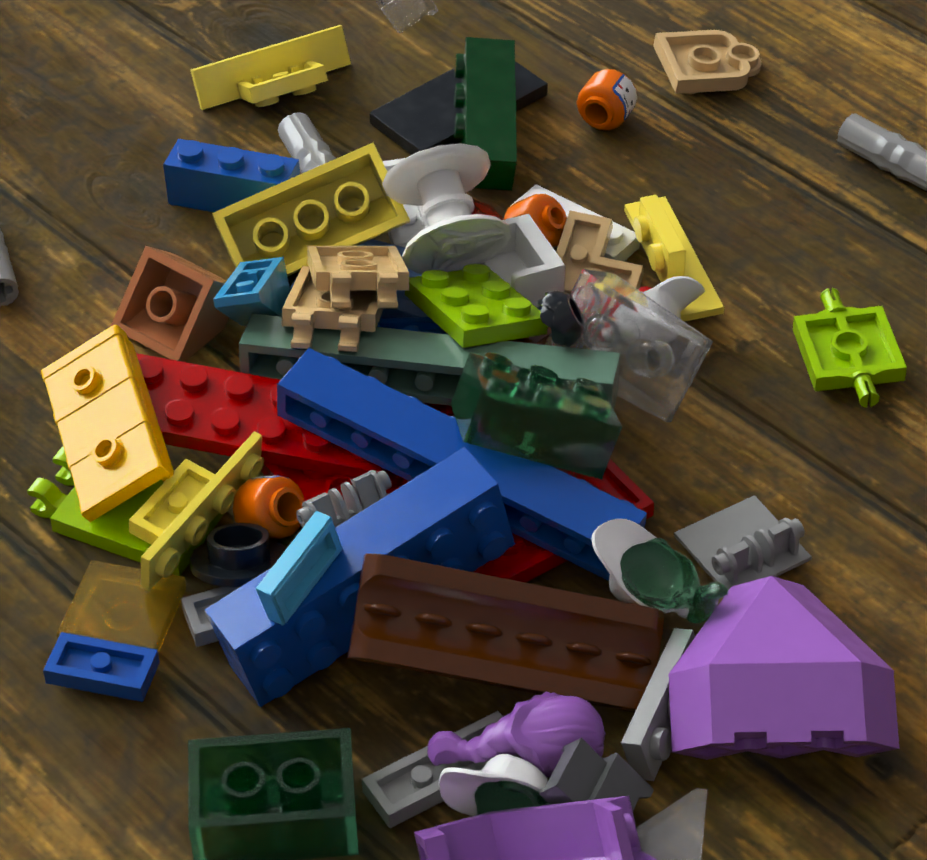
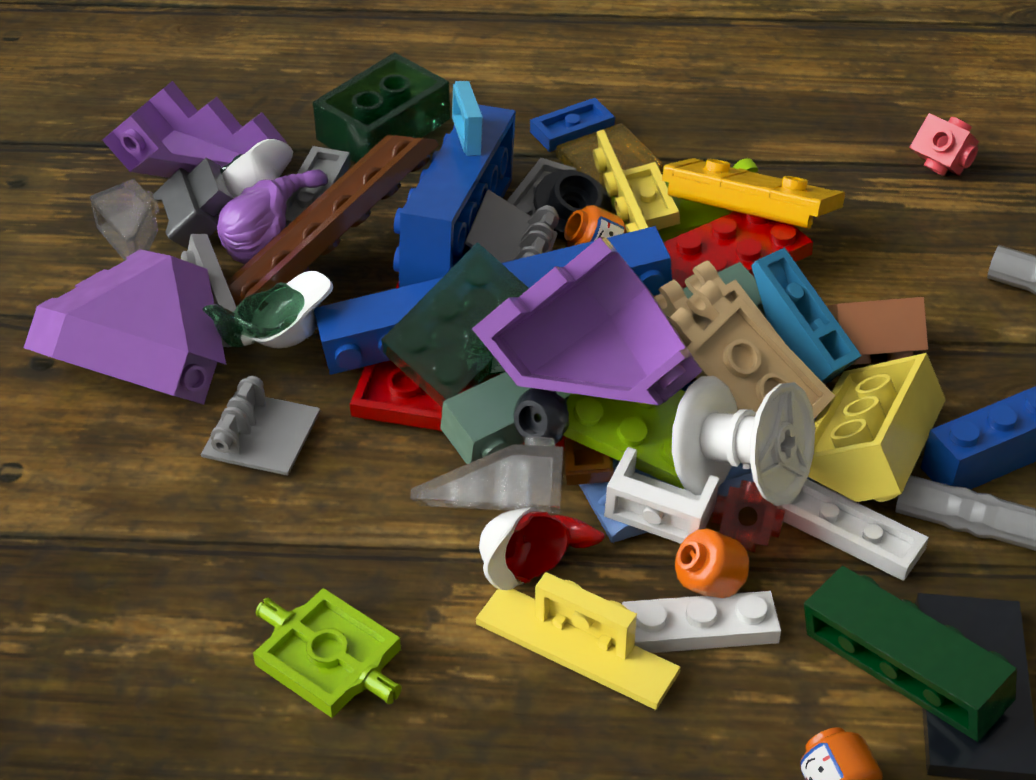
camera: 135 degrees right, 0 degrees up
tan plate [556,210,644,304] -> none
none -> medium lavender panel [472,237,703,405]

